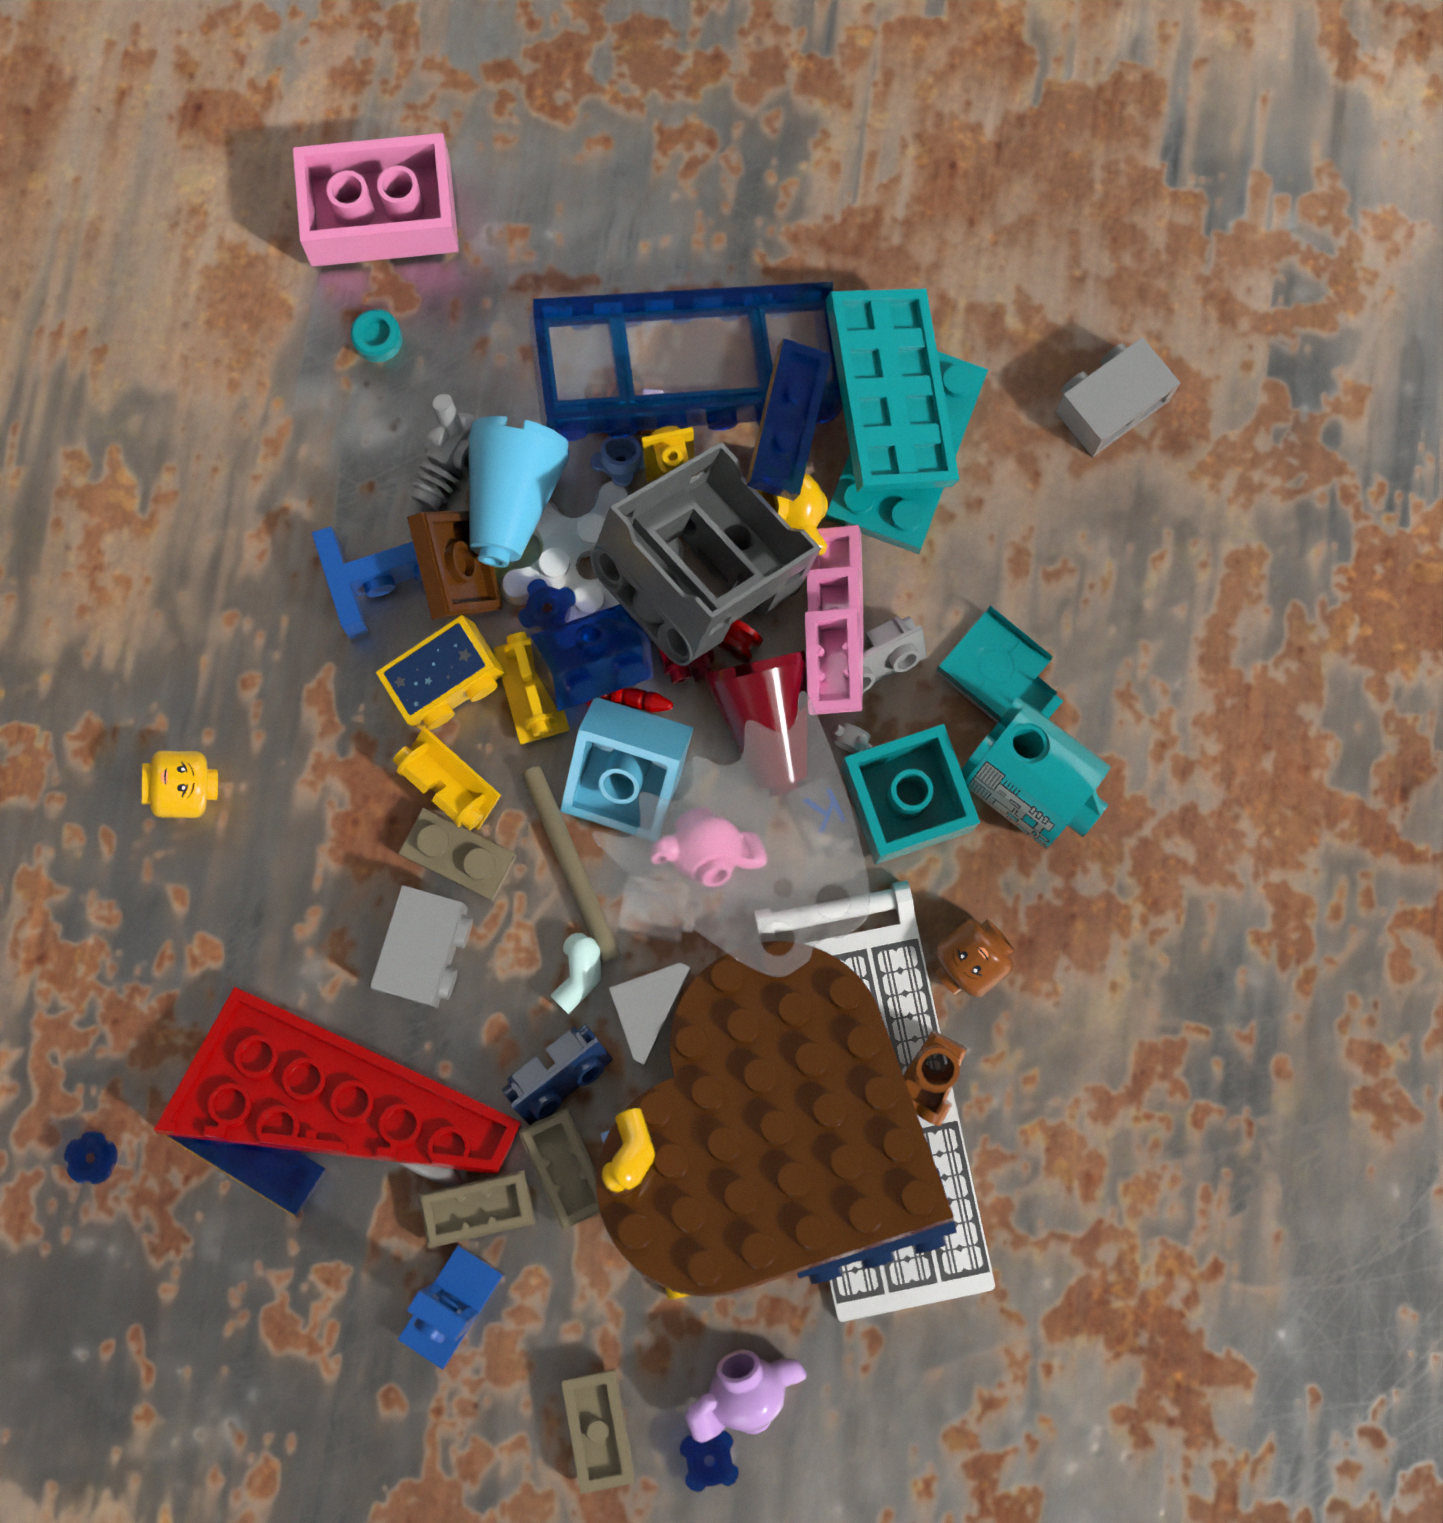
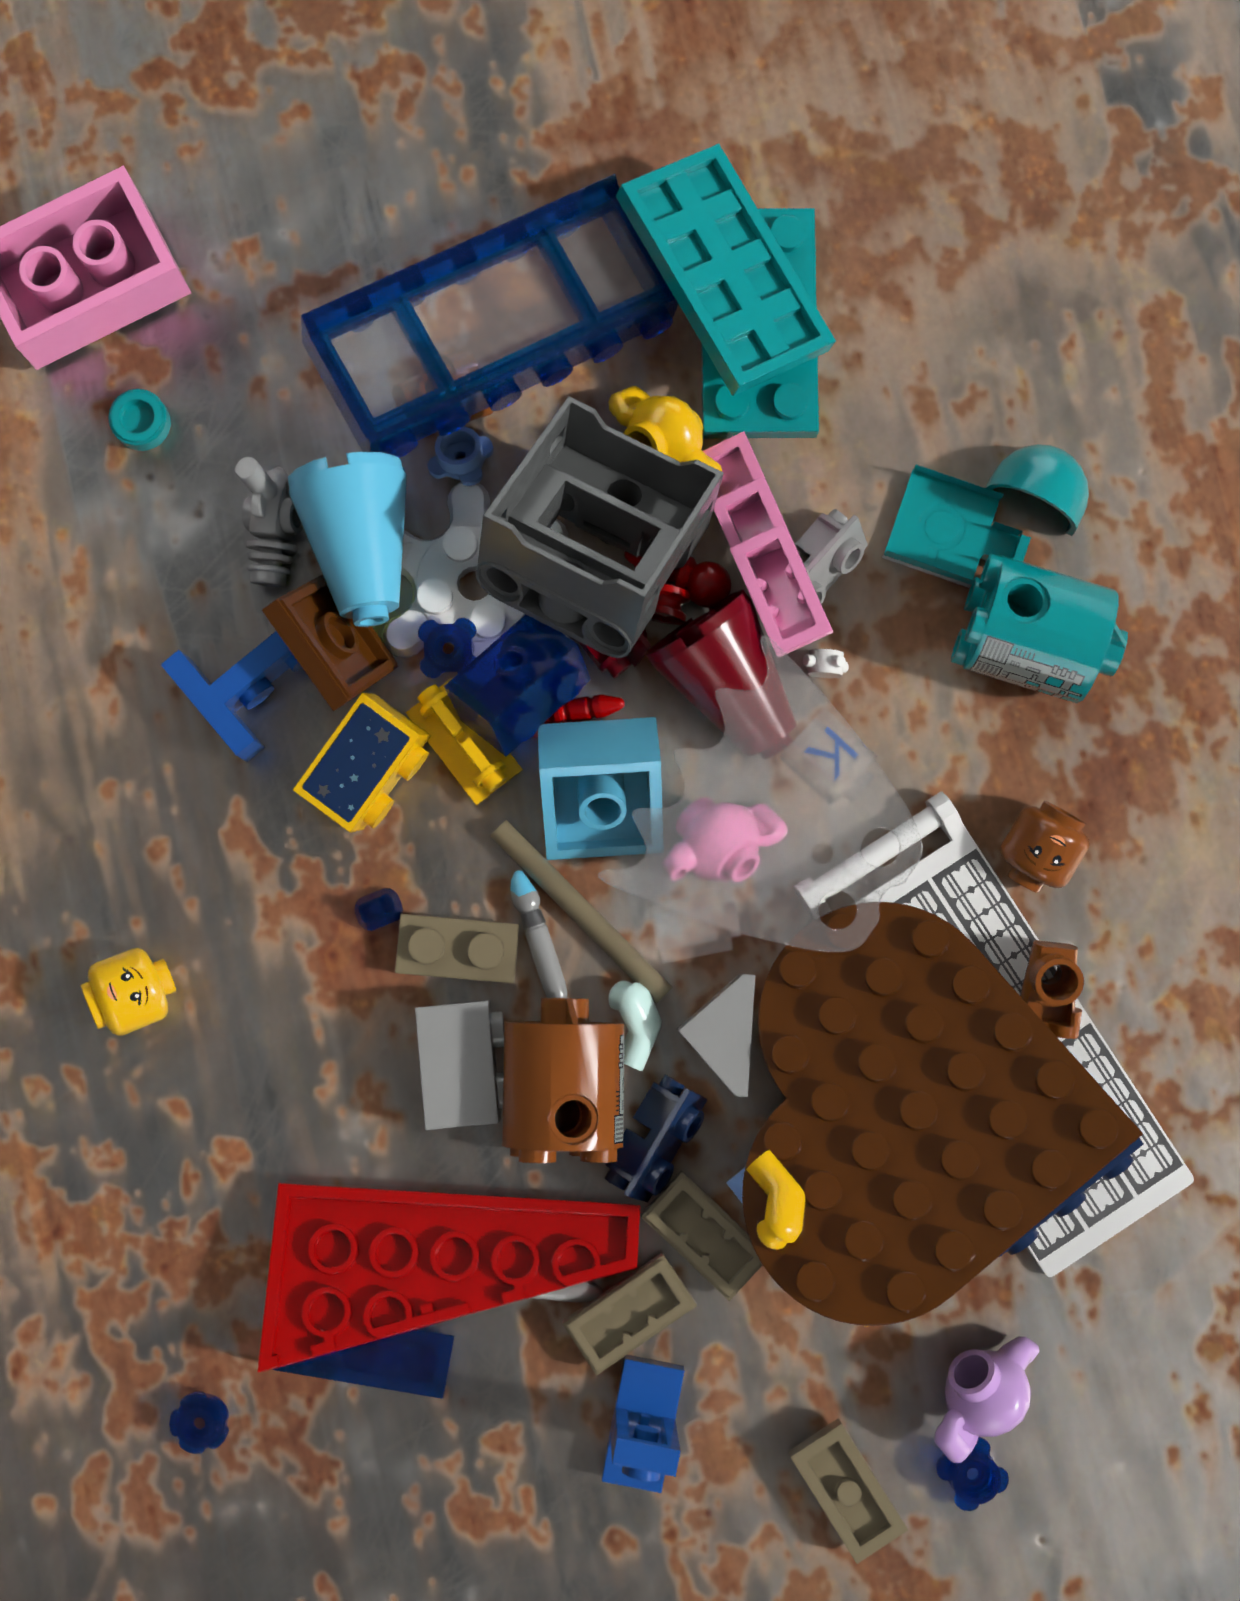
camera: 25 degrees left, 5 degrees up
yellow hinge [393,727,501,830] -> none
yellow hinge [641,426,695,481] -> none
clear blue plate [745,338,832,501] -> none
teal brick [840,724,980,865] -> none
light grey brick [1056,337,1180,457] -> none
none -> clear blue rock [354,888,403,931]
none -> dark orange cylinder [502,998,624,1163]
none -> light grey piece [510,870,568,998]
none -> red bar [624,552,732,608]
none -> teal helmet [985,444,1089,536]

